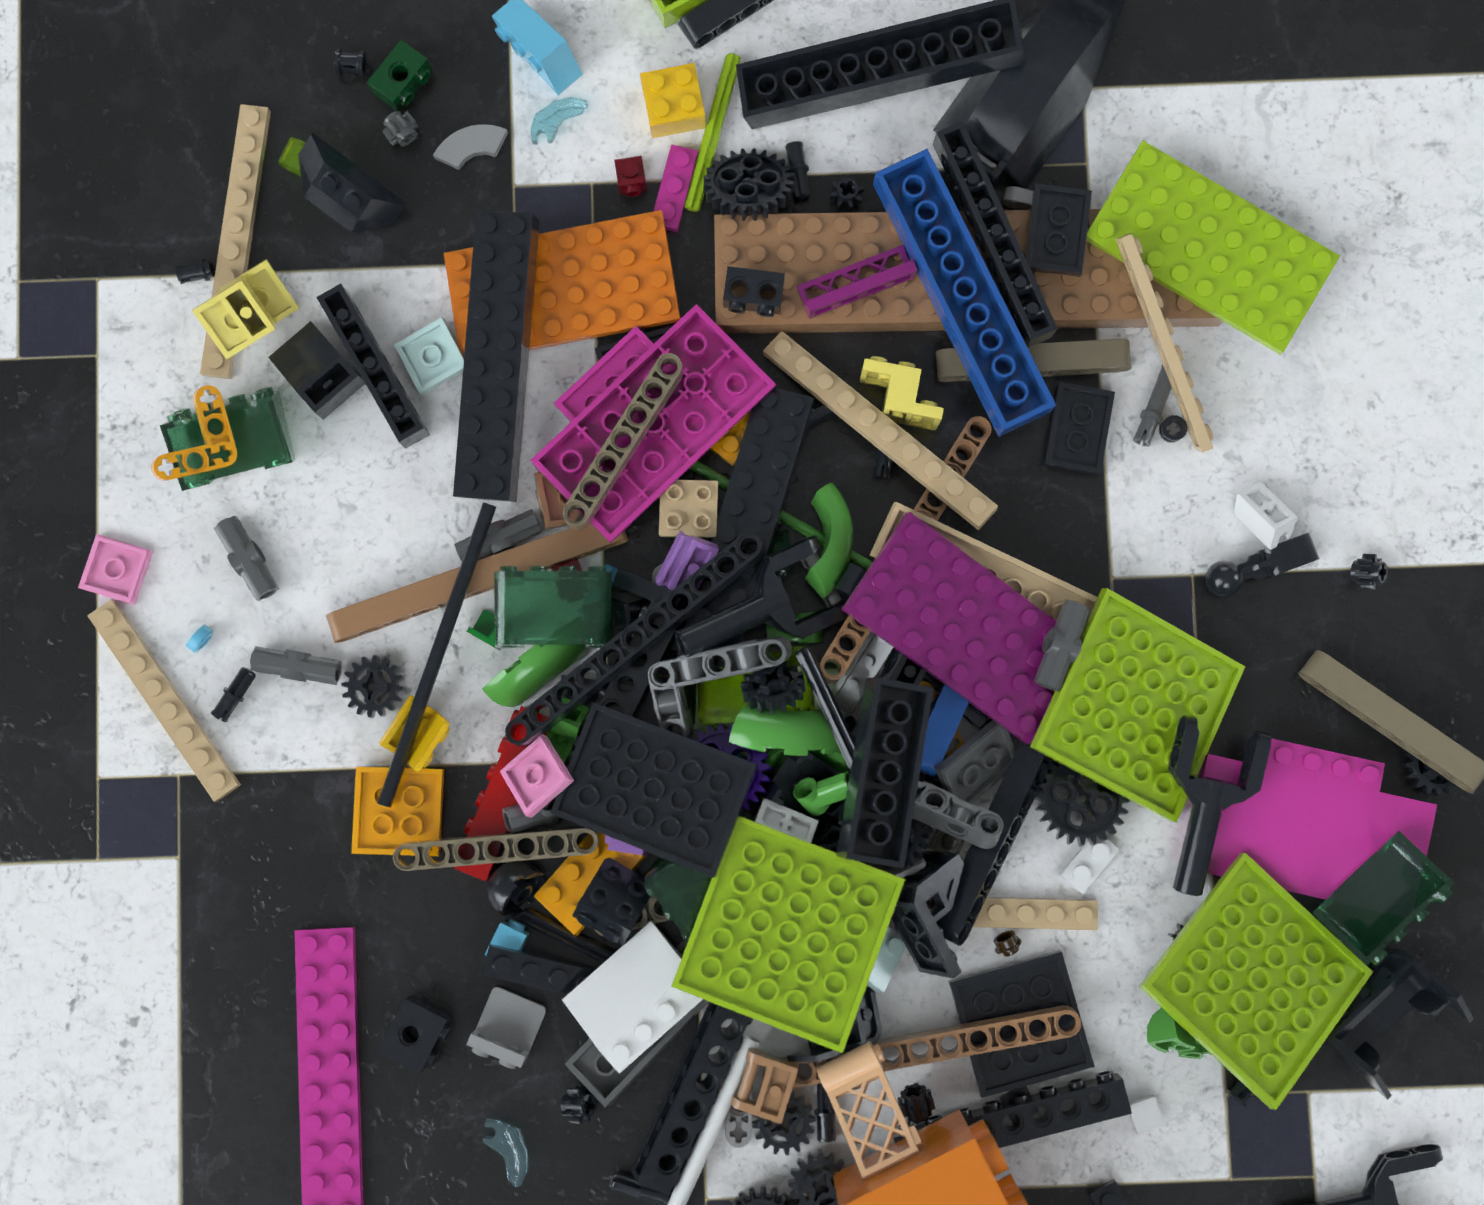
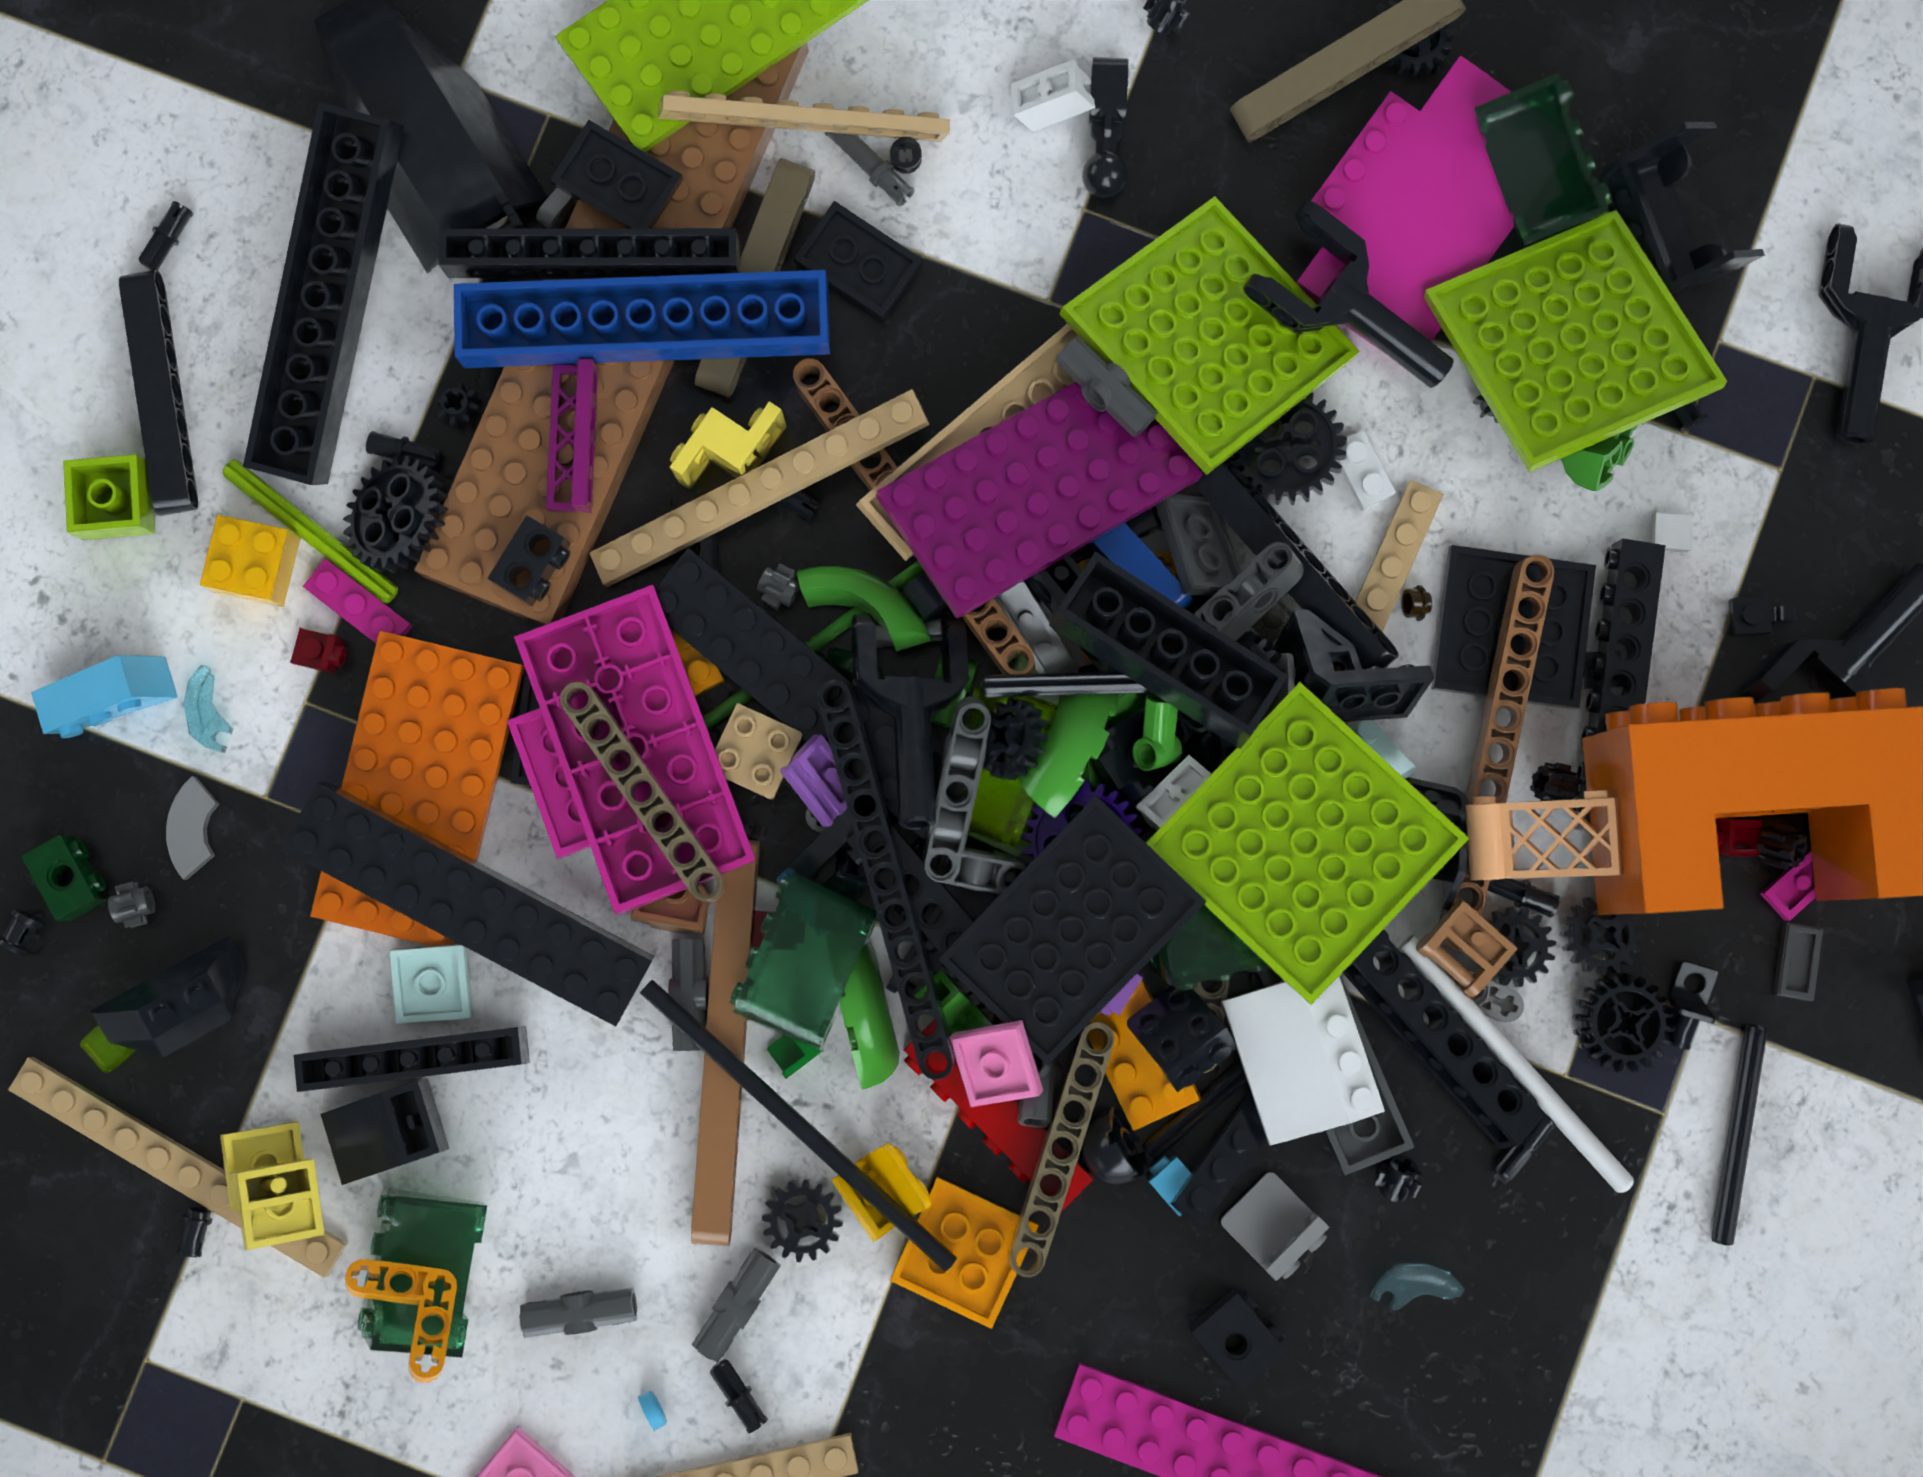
camera: 70 degrees left, 0 degrees up
none -> dark grey gear [756,563,800,611]

